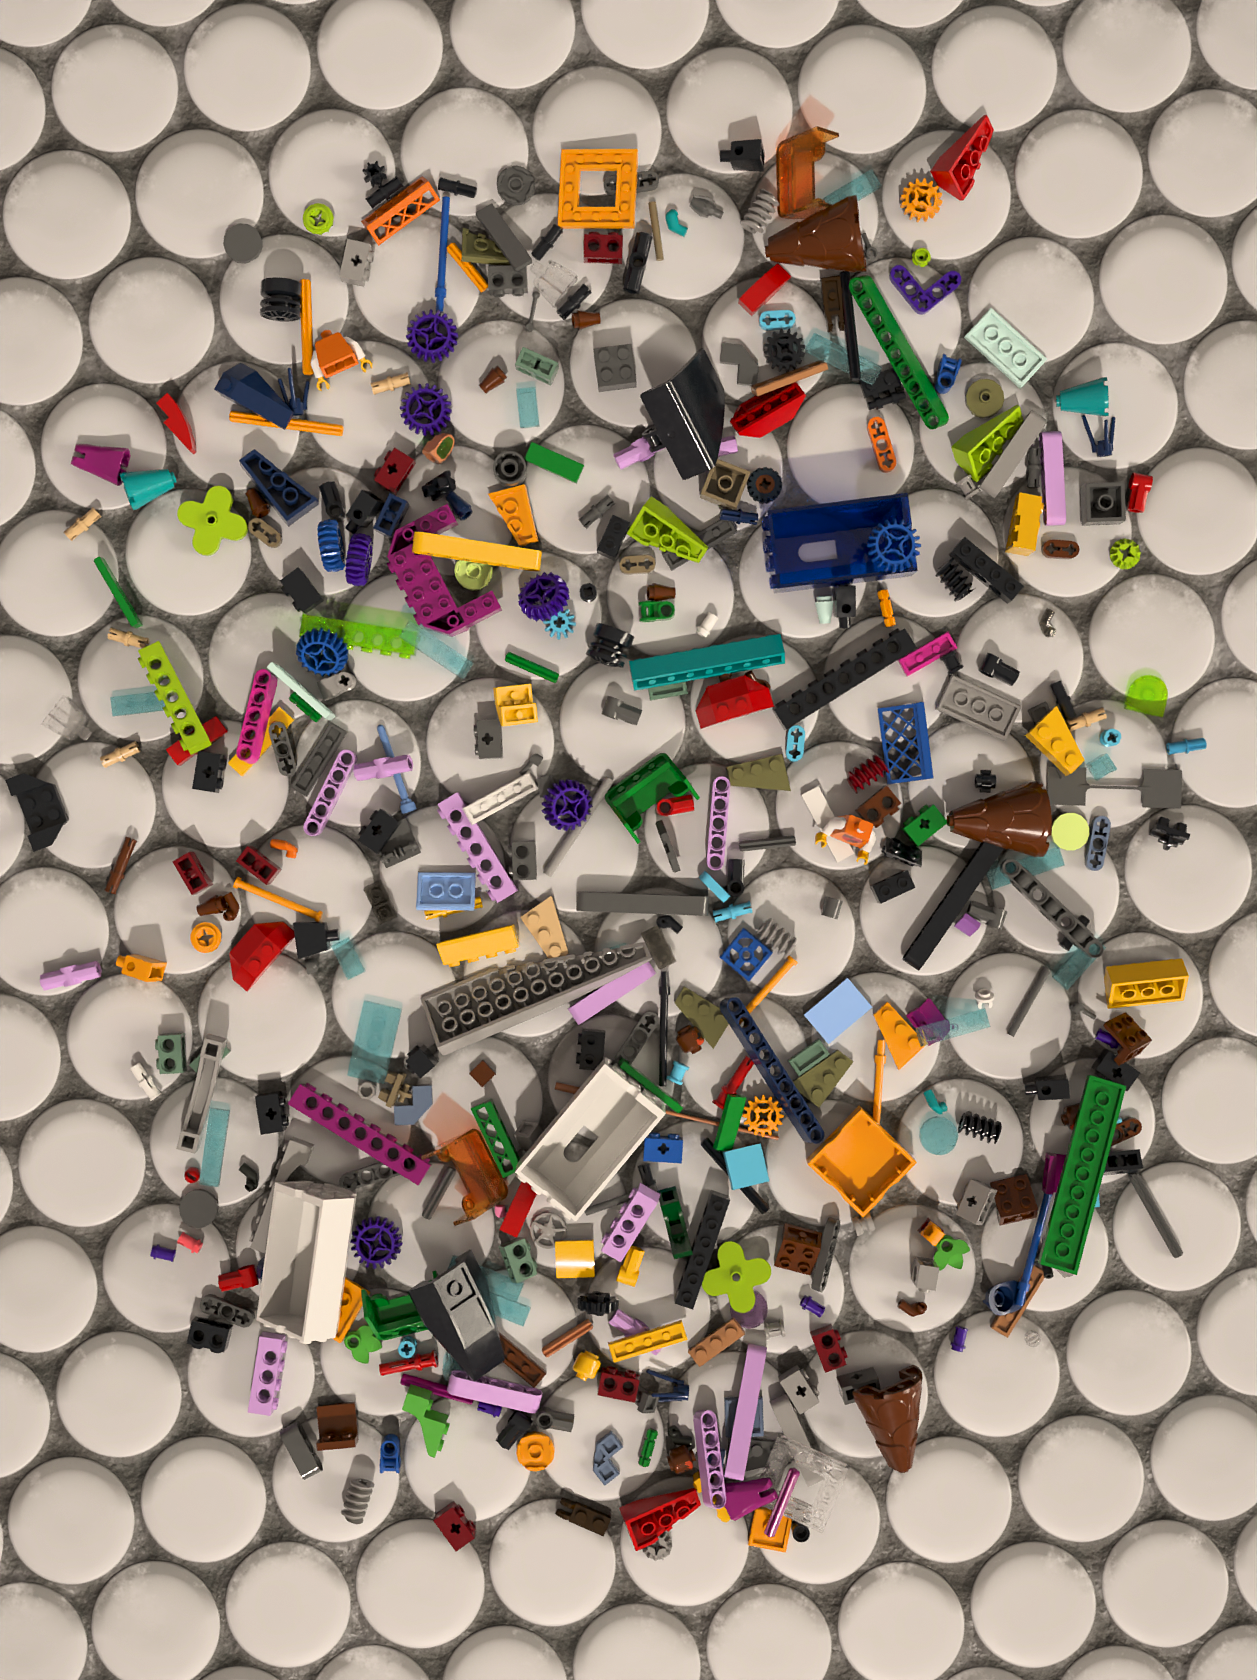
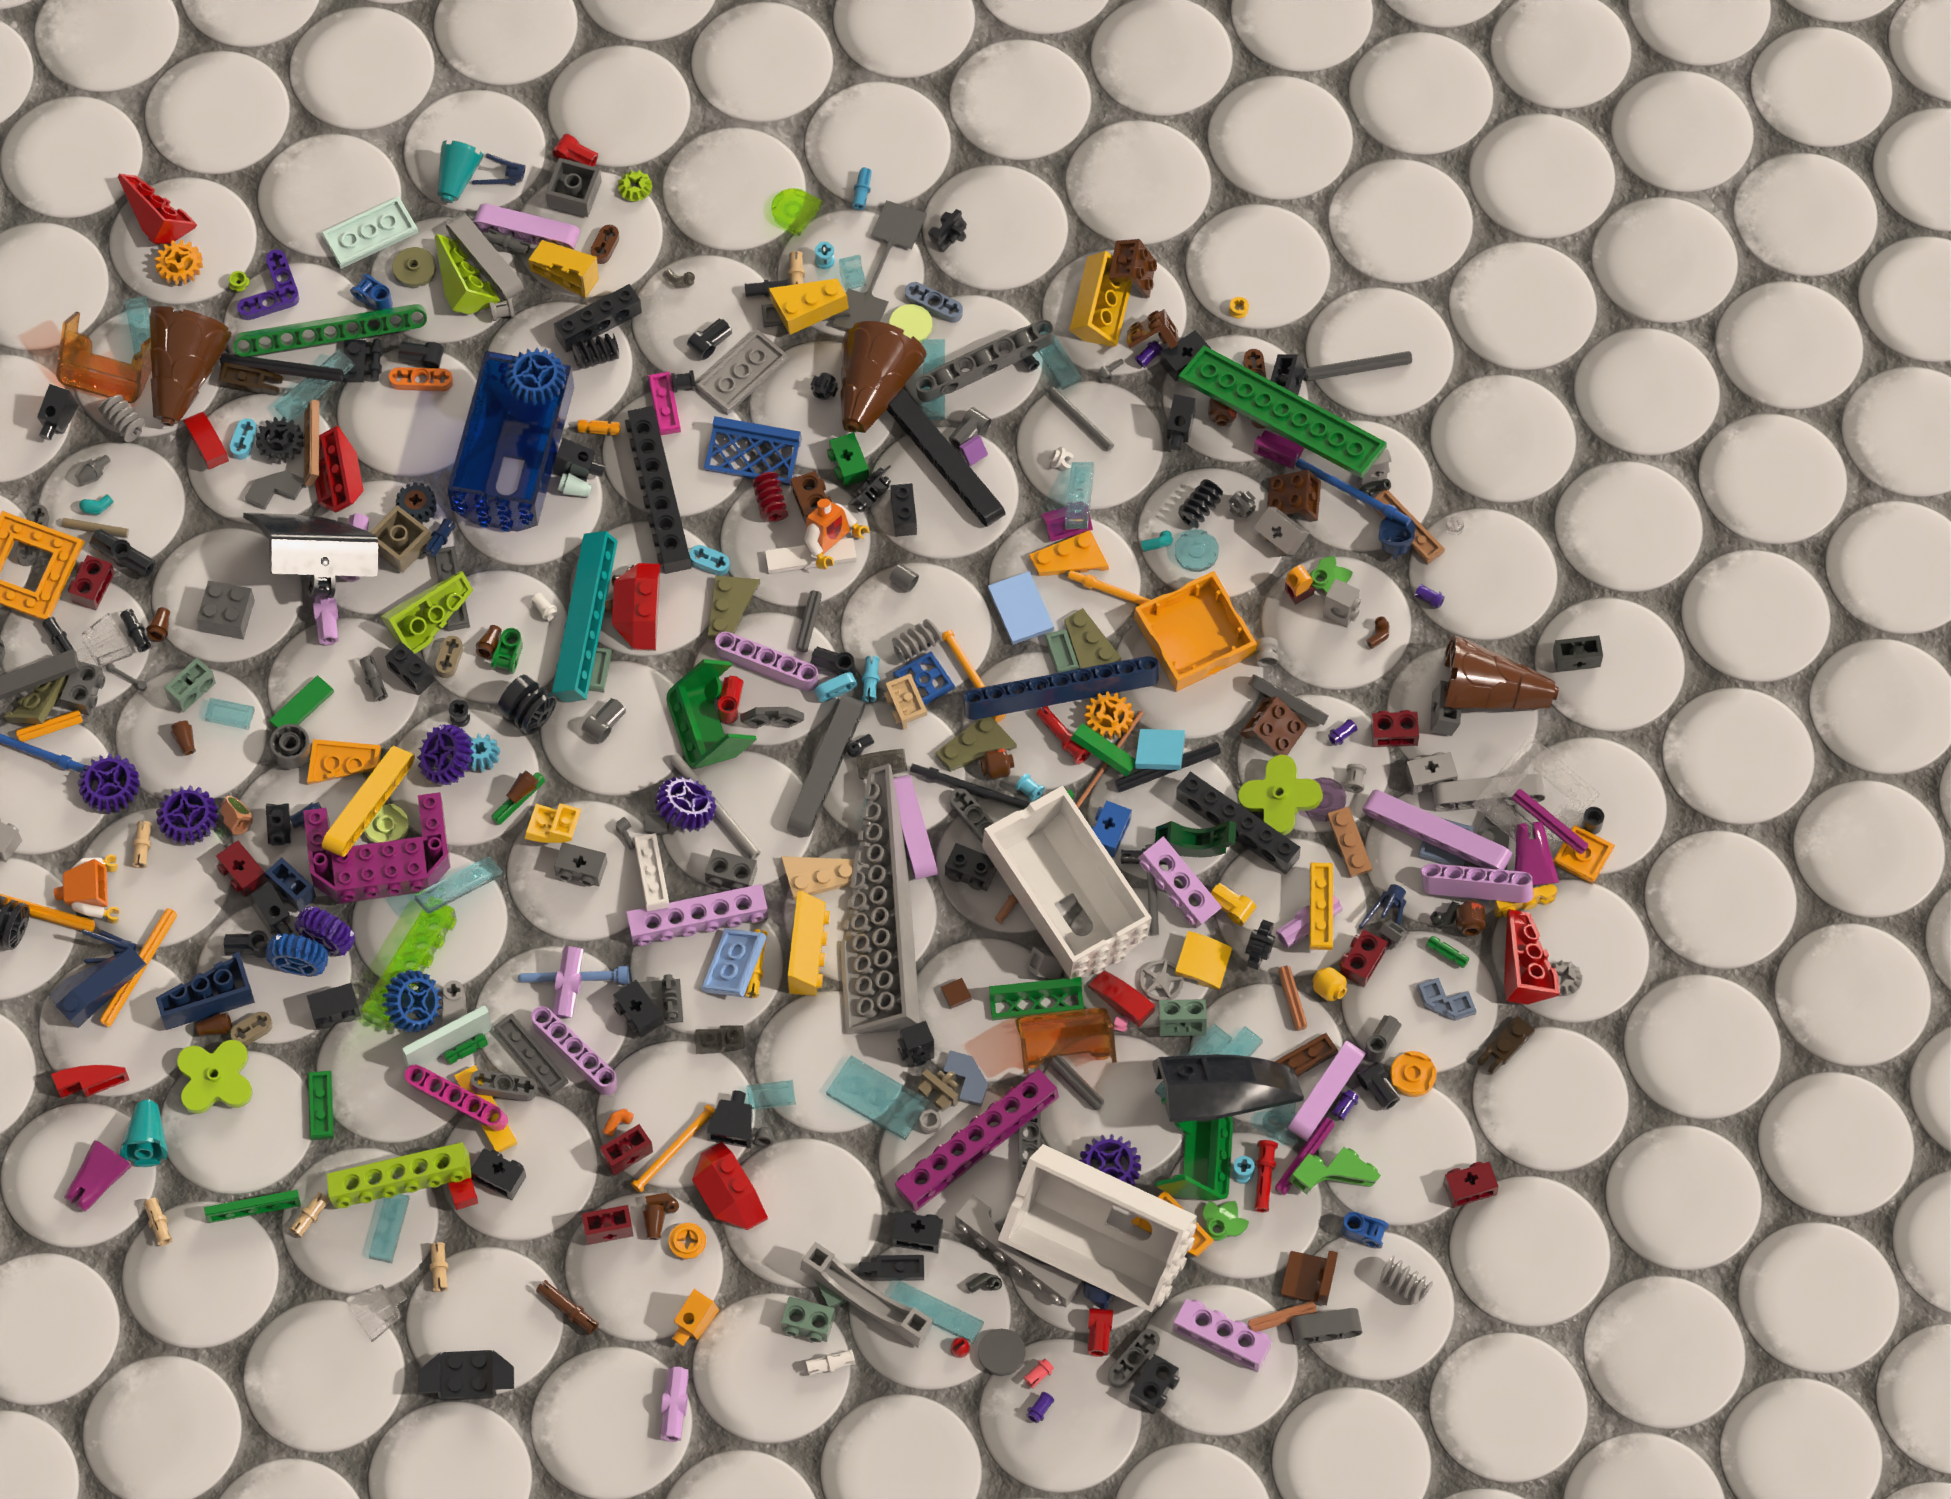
camera: 70 degrees left, 25 degrees down
none -> green tile [308,1071,334,1140]
none -> black piece [398,341,444,368]
none -> reddish brown cone [506,770,539,804]
none -> black hinge [858,1255,924,1281]
none -> tan bracket [884,674,928,730]
none -> reddish brown bracket [1109,239,1157,298]
none -> yellow bush [1229,297,1249,319]
none -> dark grey gear [1229,491,1256,518]
none -> nougat axle [1248,1301,1317,1332]
none -> pearl dark grey brick [1553,635,1603,672]

